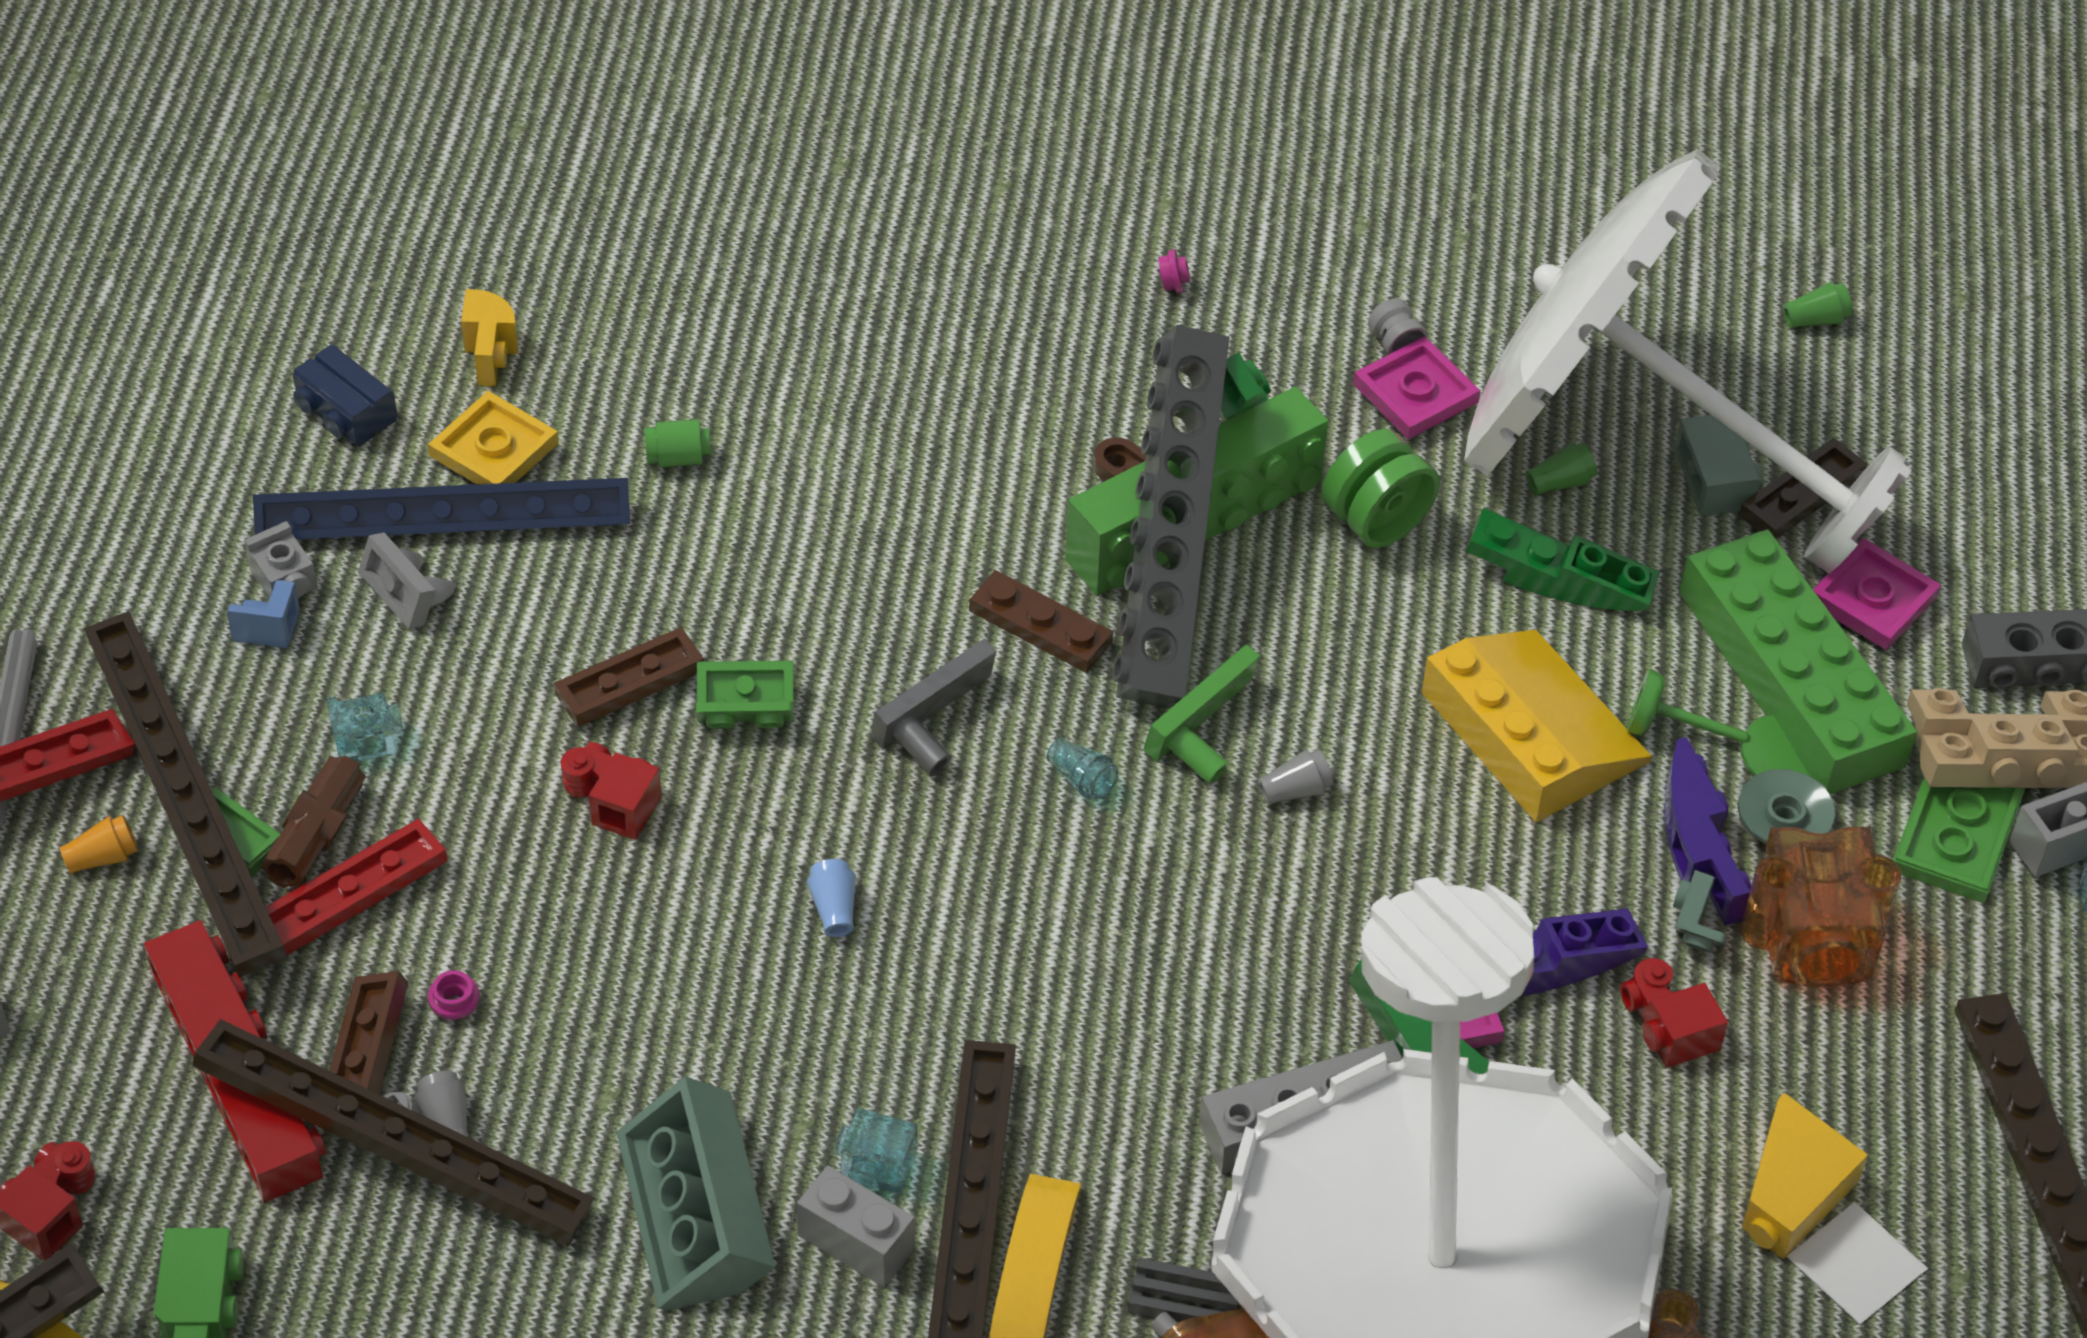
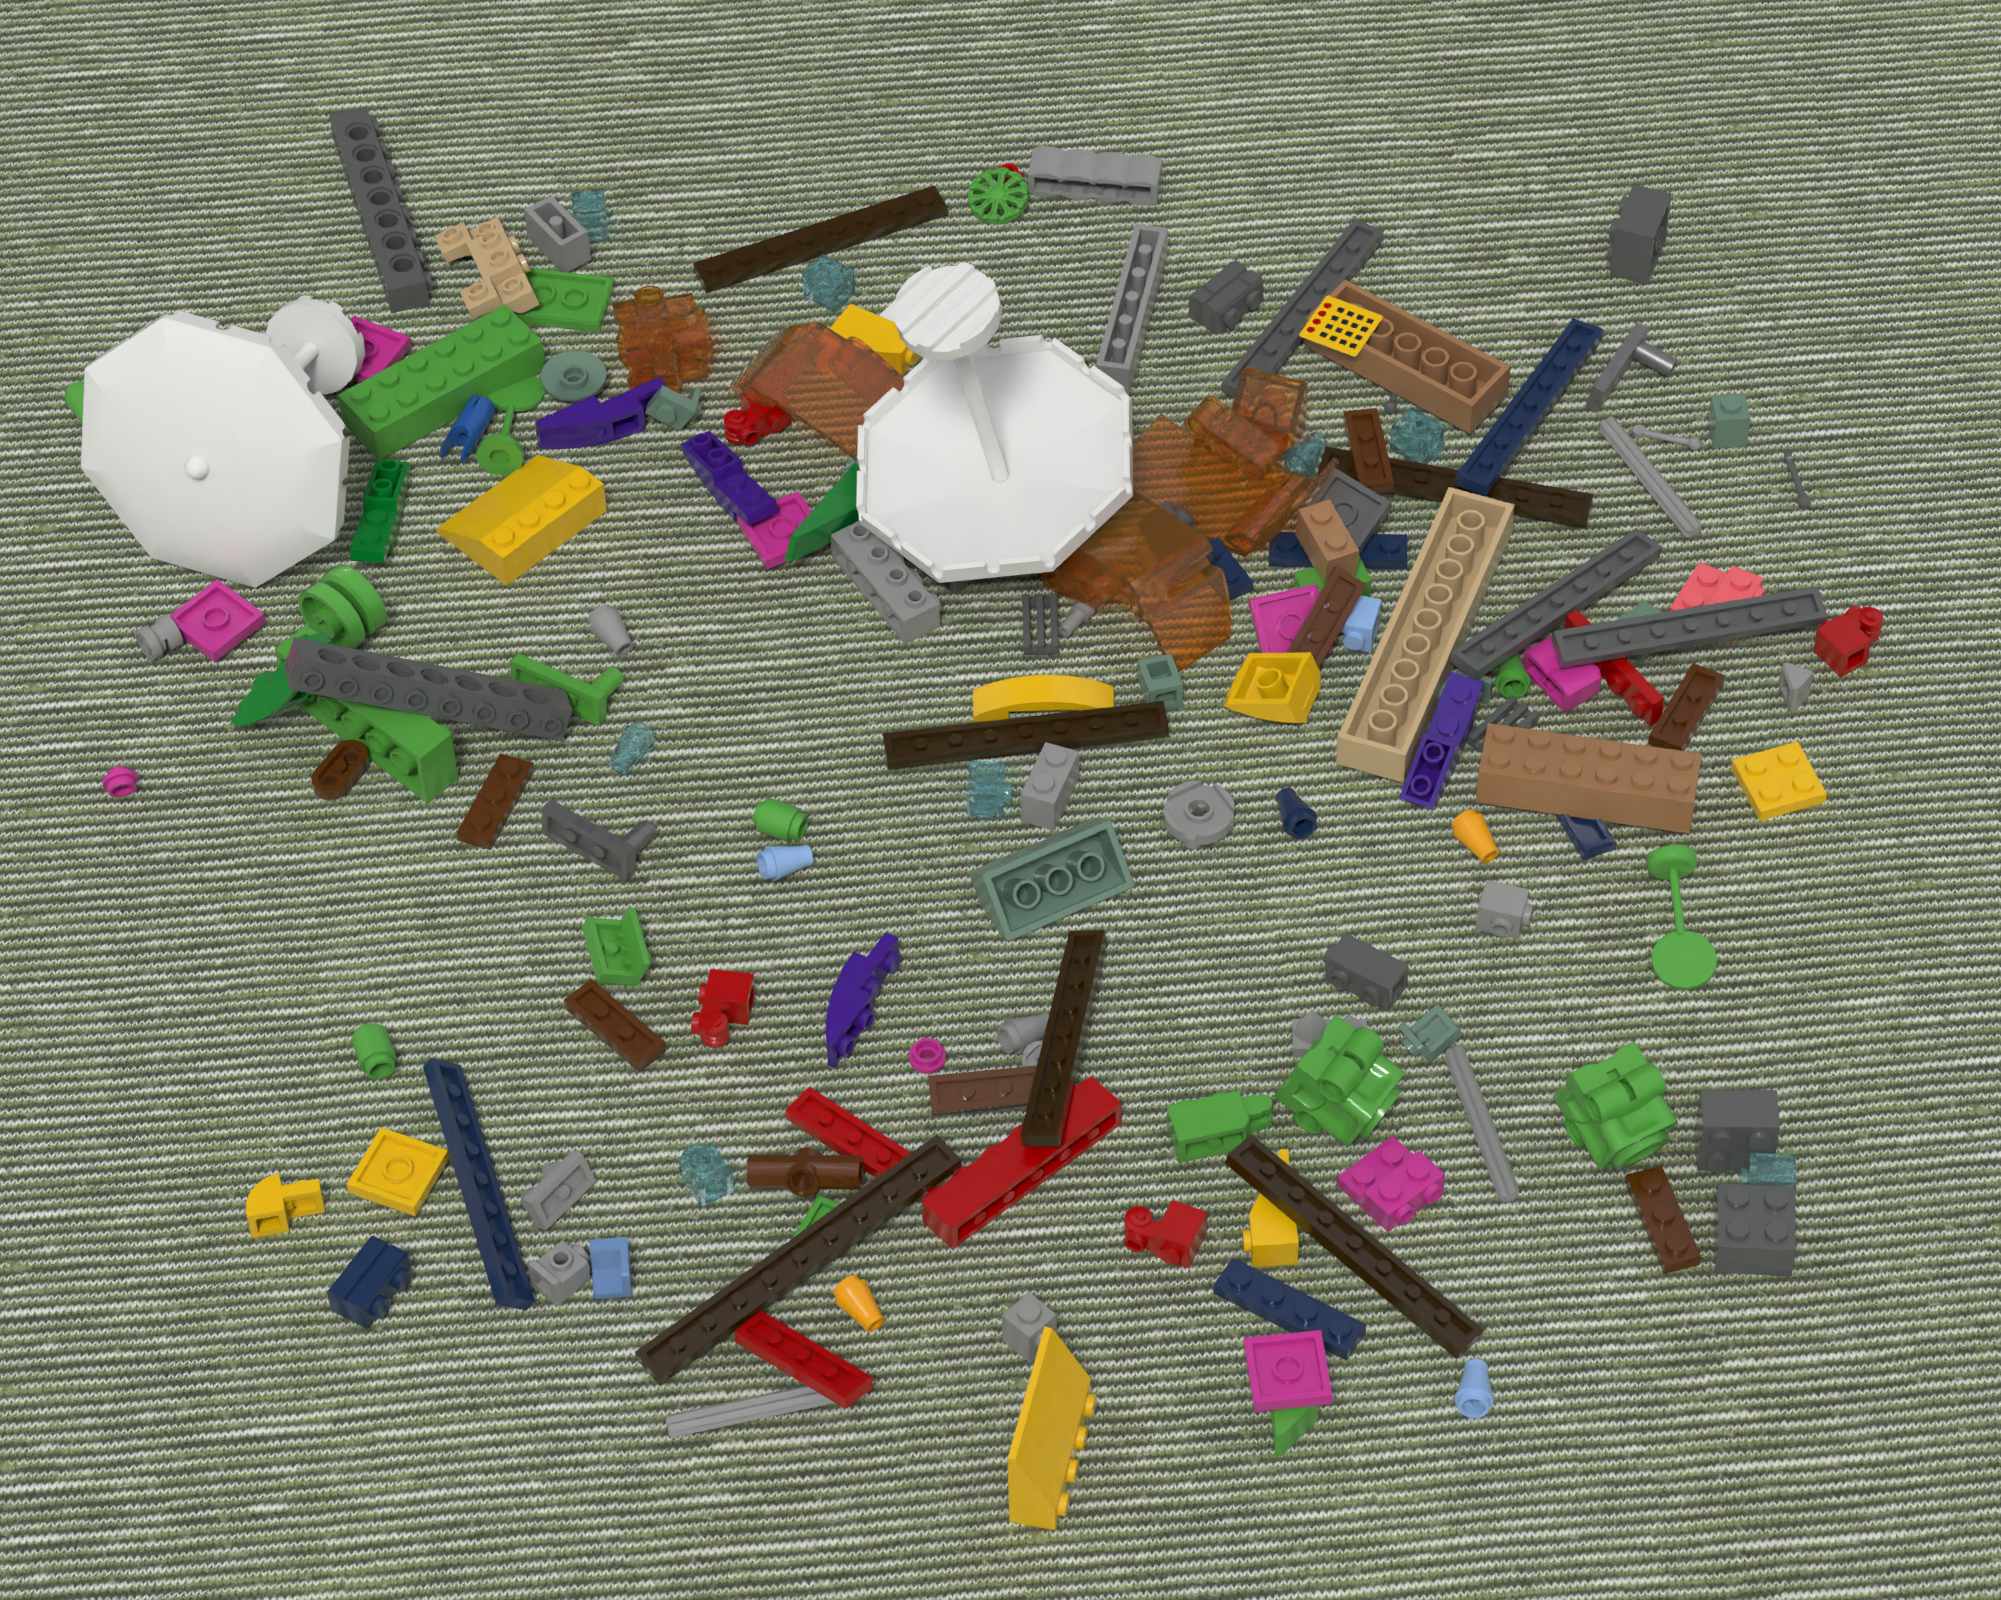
camera: 100 degrees left, 0 degrees up
none -> blue piece [439,395,496,464]
none -> clear orange beam [727,322,904,462]
none -> bright green brick [753,797,809,842]
none -> clear light blue brick [802,254,855,313]
none -> dark purple slope [826,932,901,1068]

